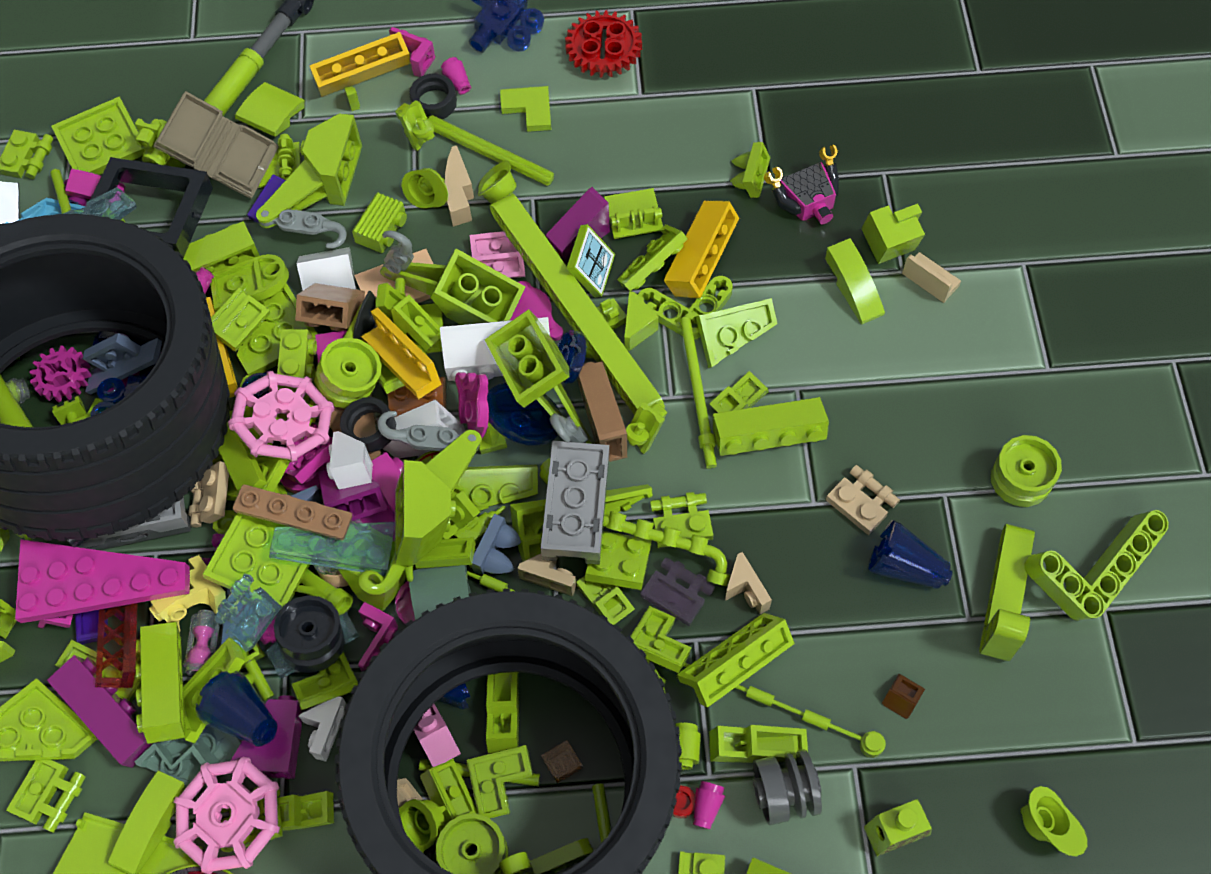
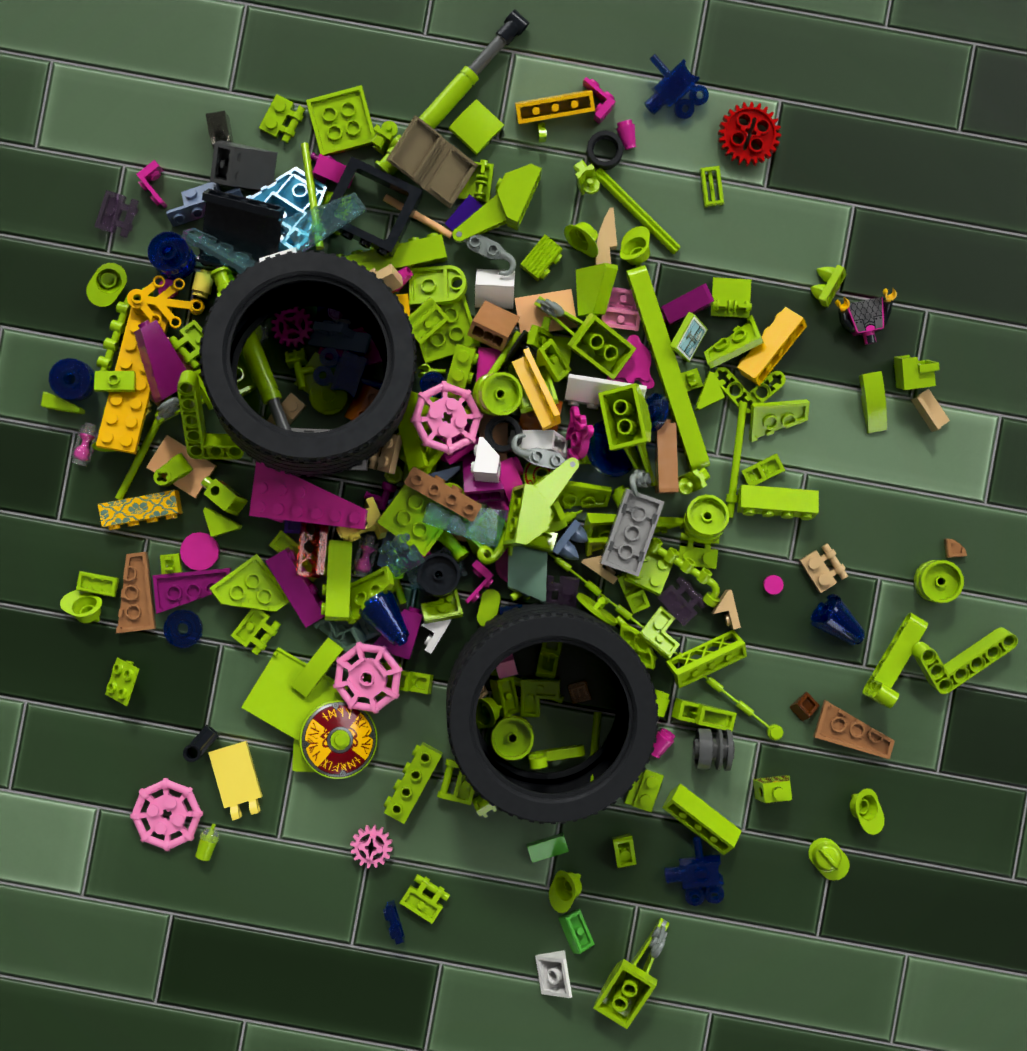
camera: 10 degrees right, 25 degrees up
lime tile [500,86,551,132] -> none
none -> light nougat bar [383,194,453,239]
none -> lime slope [575,263,618,318]
none -> lime wheel [683,494,730,544]
none -> lime tile [700,166,724,208]
none -> dark pink tile [763,575,784,594]
none -> medium nougat wing [813,700,895,759]
none -> medium nougat tile [944,539,967,558]

